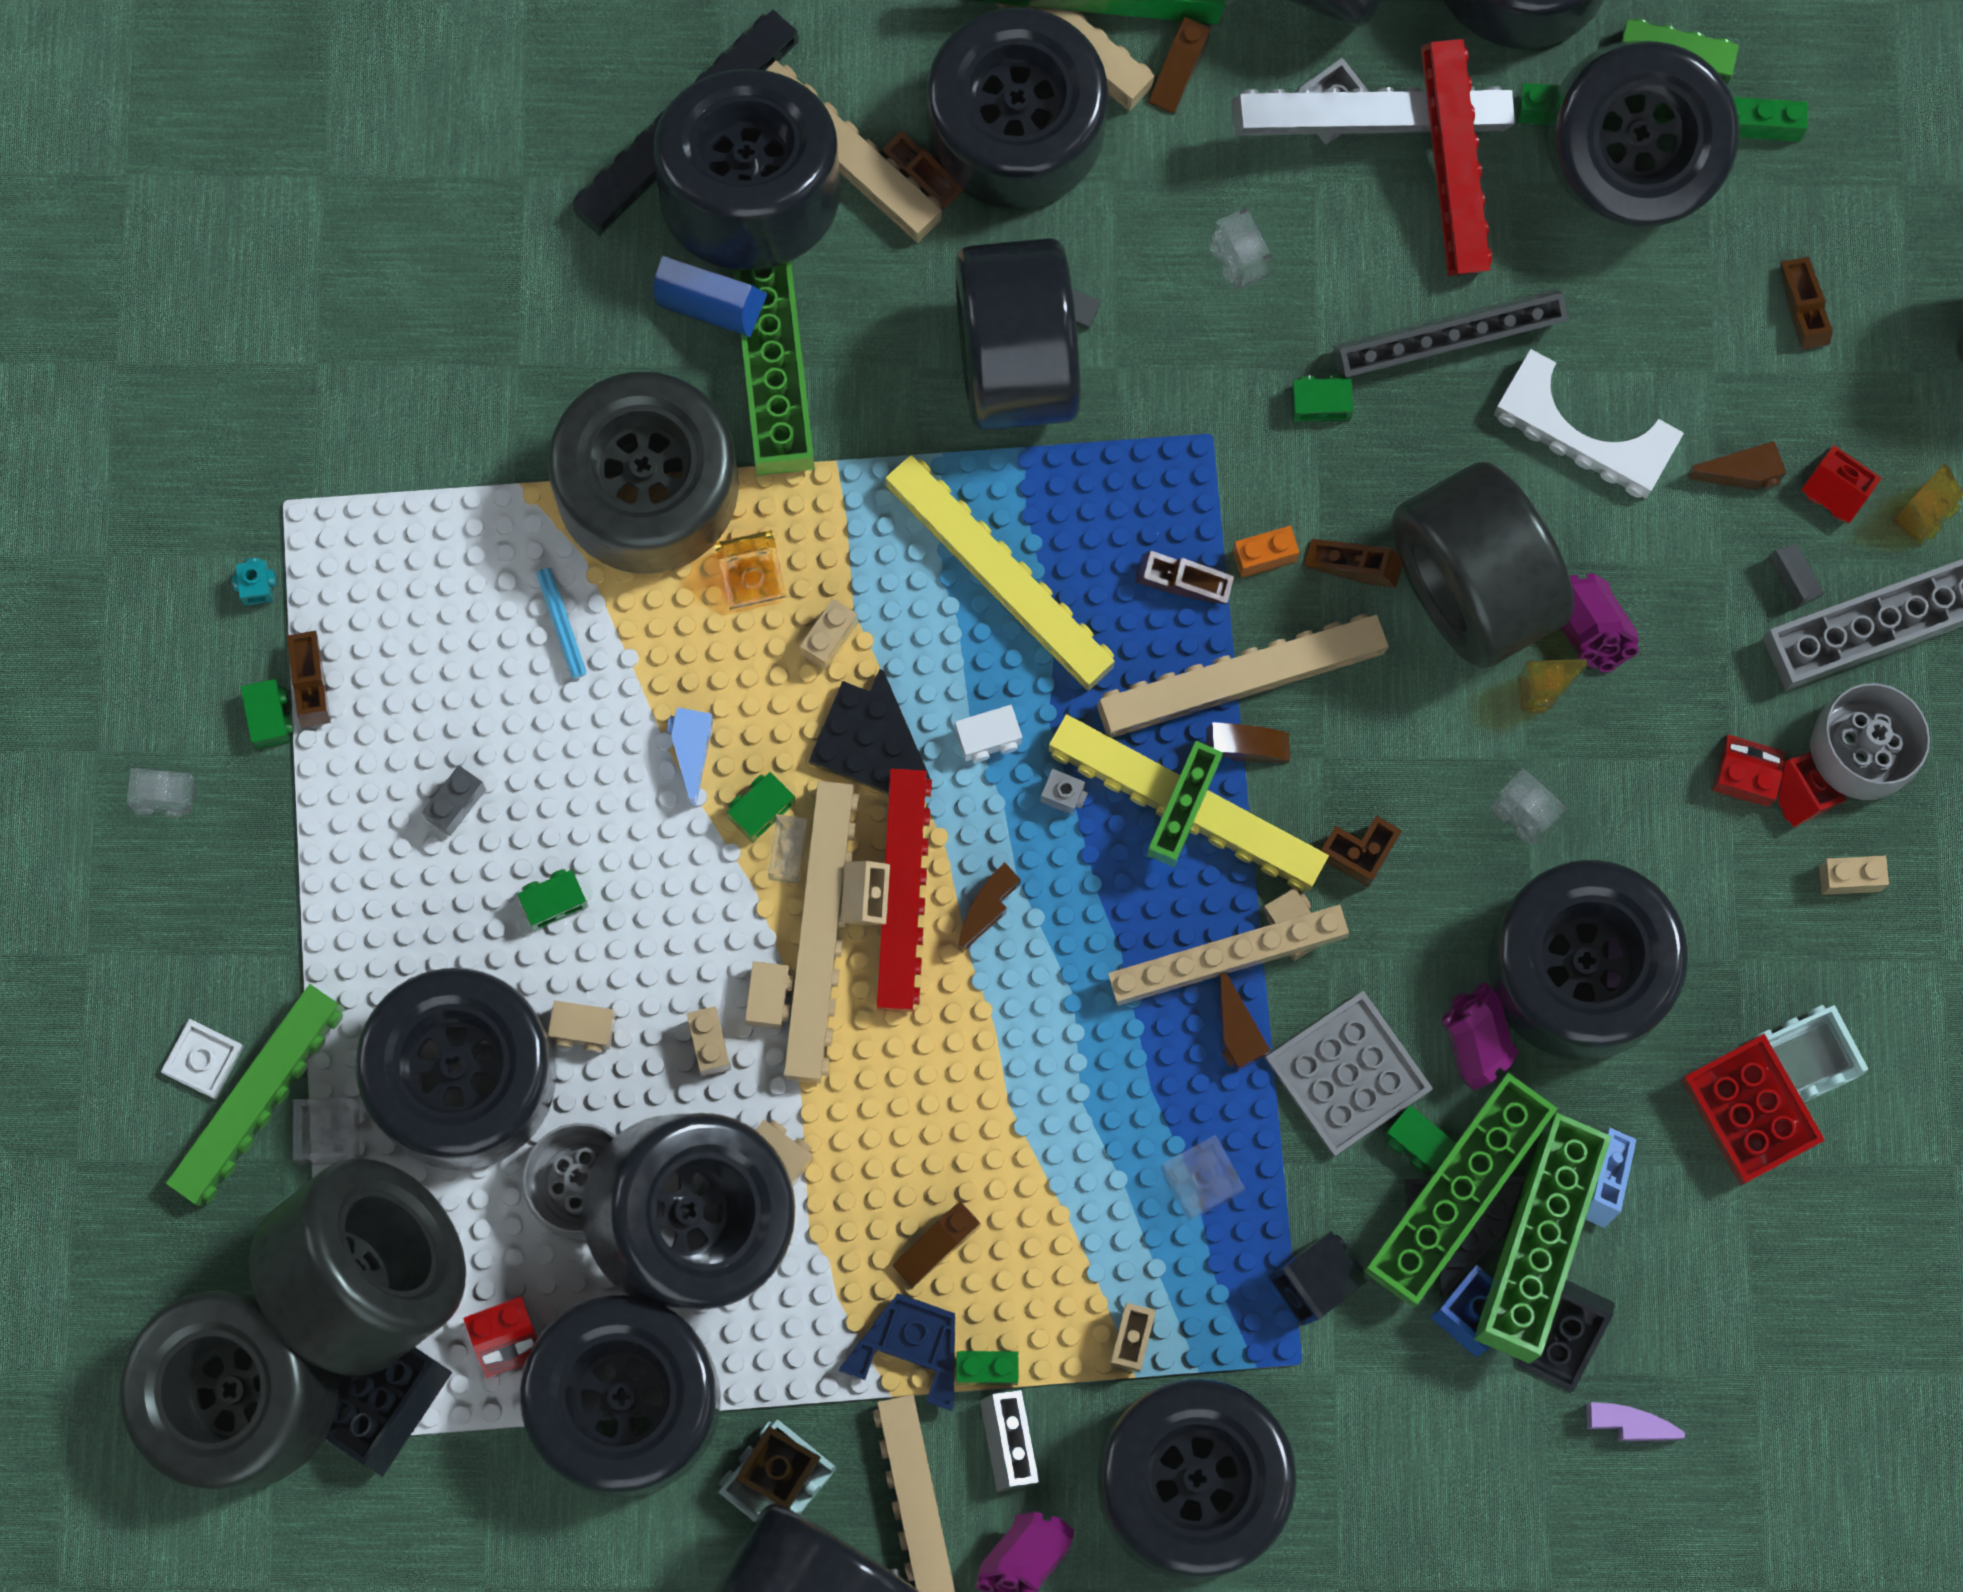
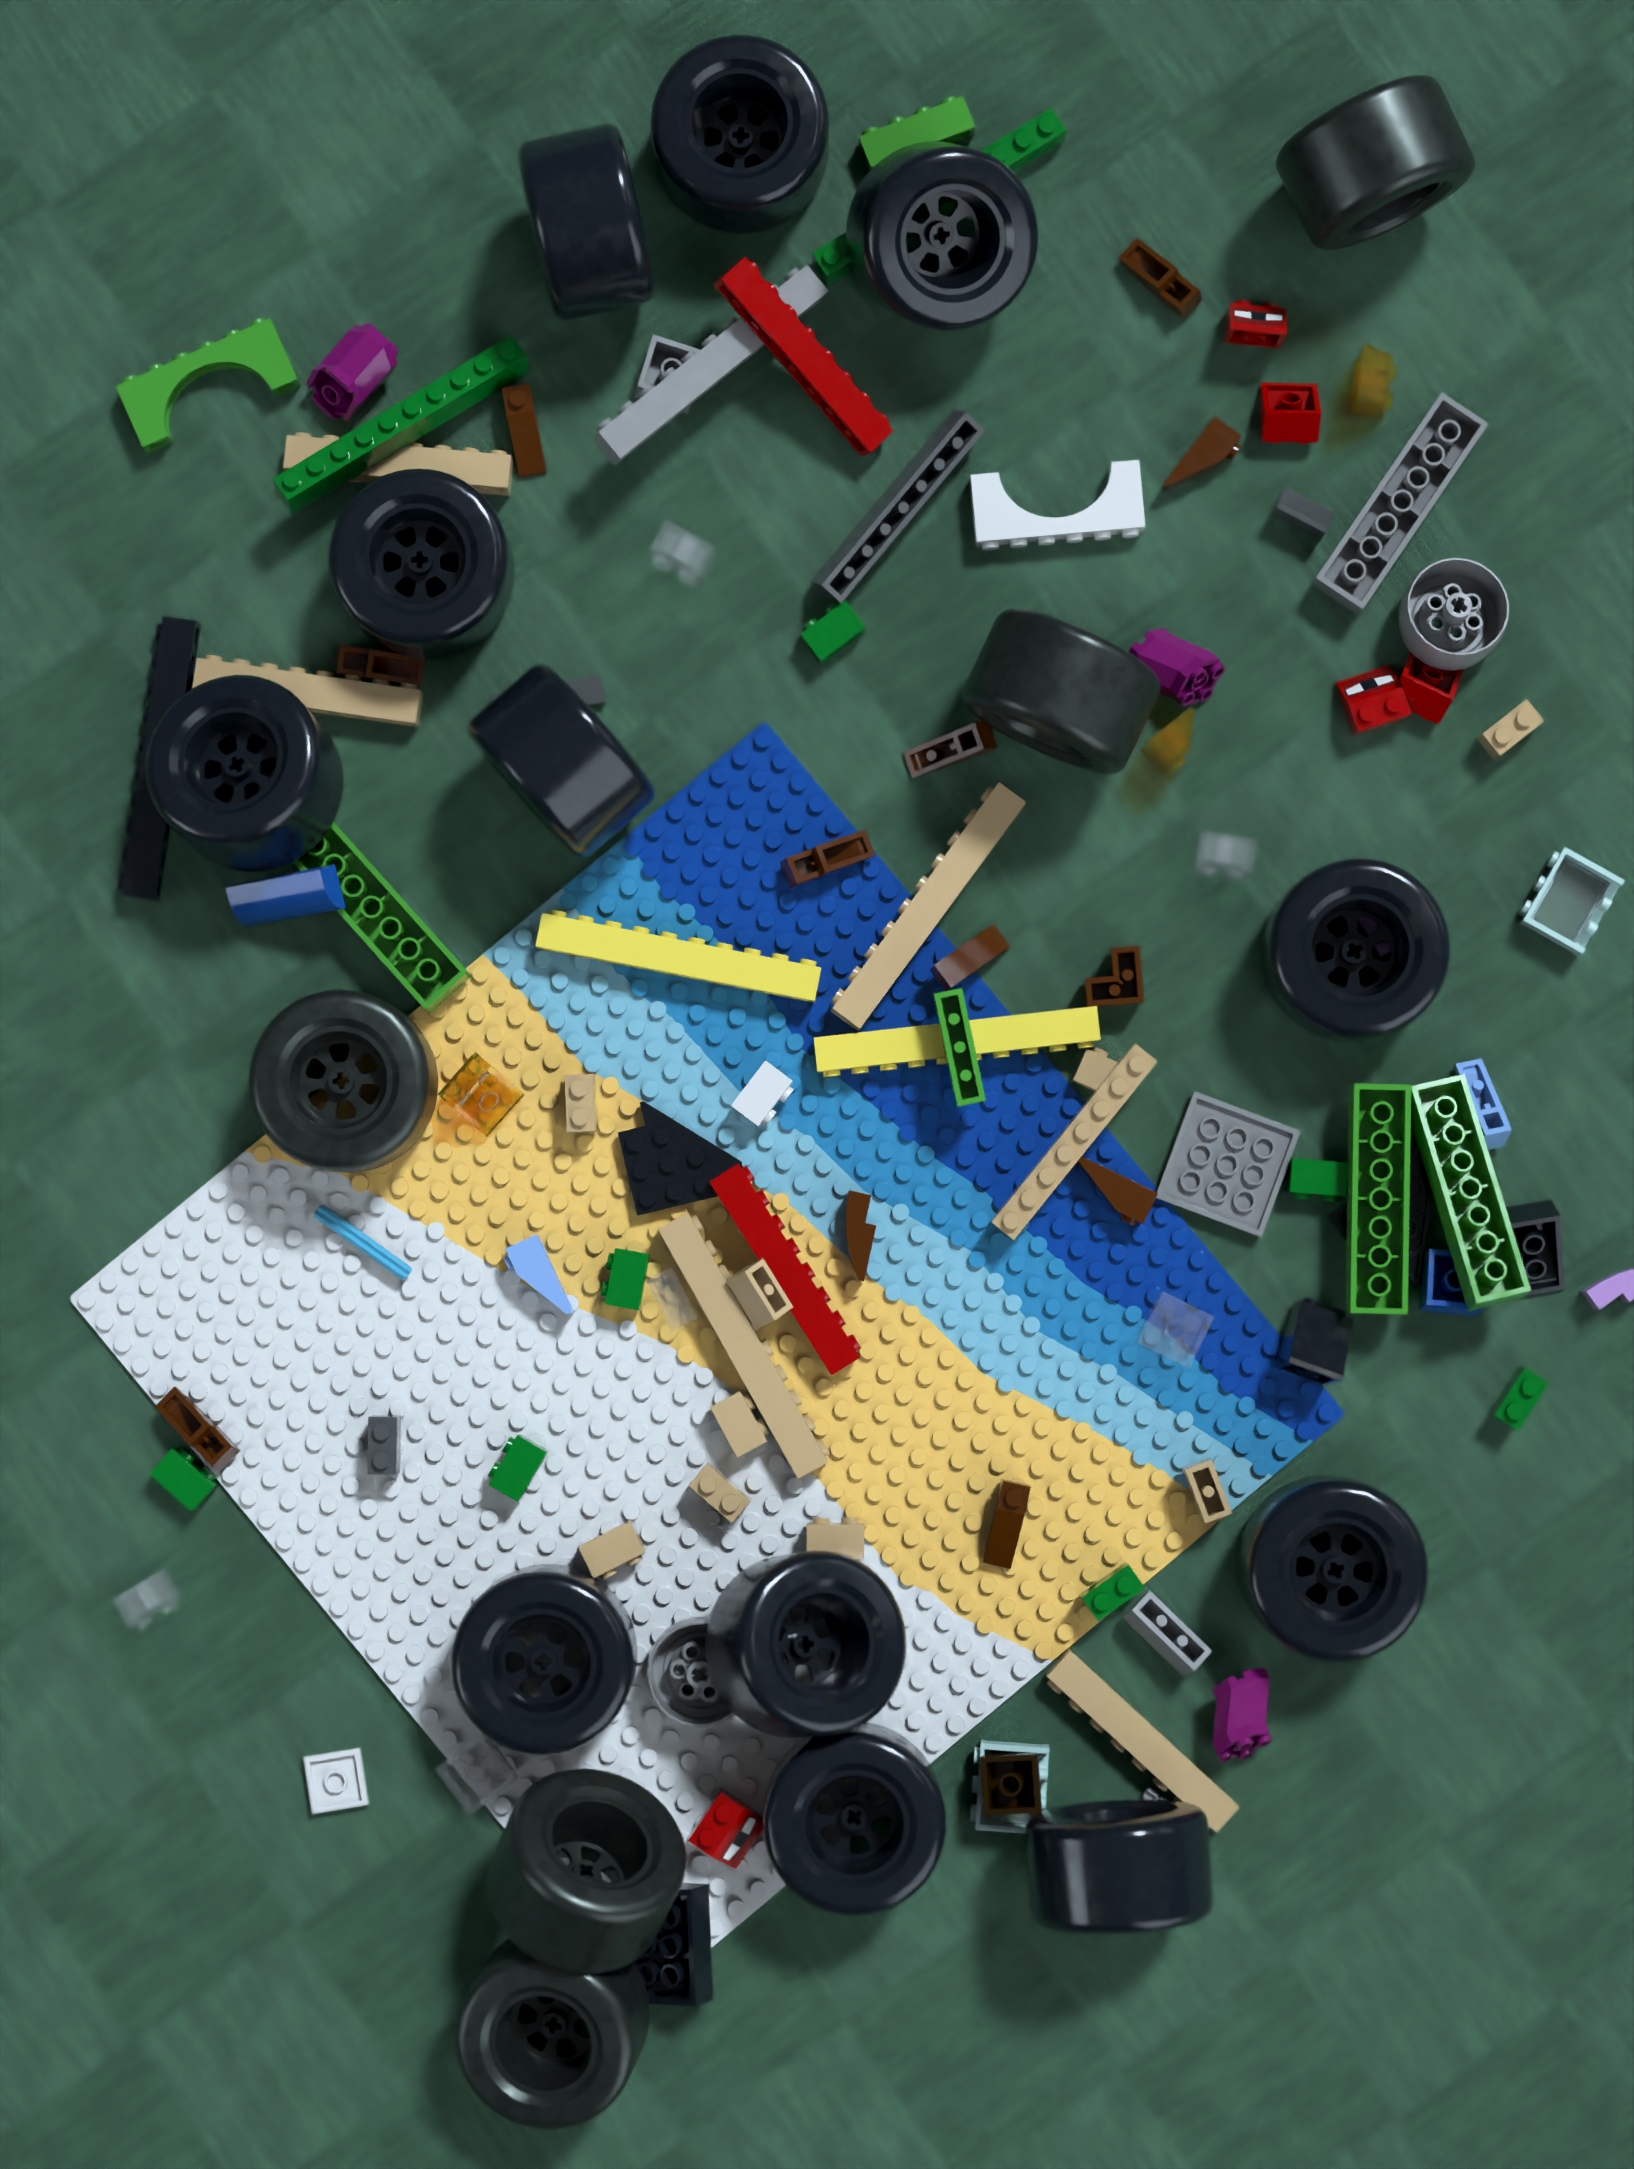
camera: 30 degrees left, 10 degrees up
bright green brick [166,984,345,1208] -> none
teal brick [232,558,277,606] -> none
dark blue wing [839,1293,955,1411] -> none
light grey brick [1040,769,1088,815] -> none
orange brick [1232,525,1300,578] -> none
magenta brick [1440,982,1519,1091] -> none
red slope [1681,1034,1825,1186] -> none
none -> red slope [1224,300,1287,349]
none -> green brick [1488,1366,1549,1431]

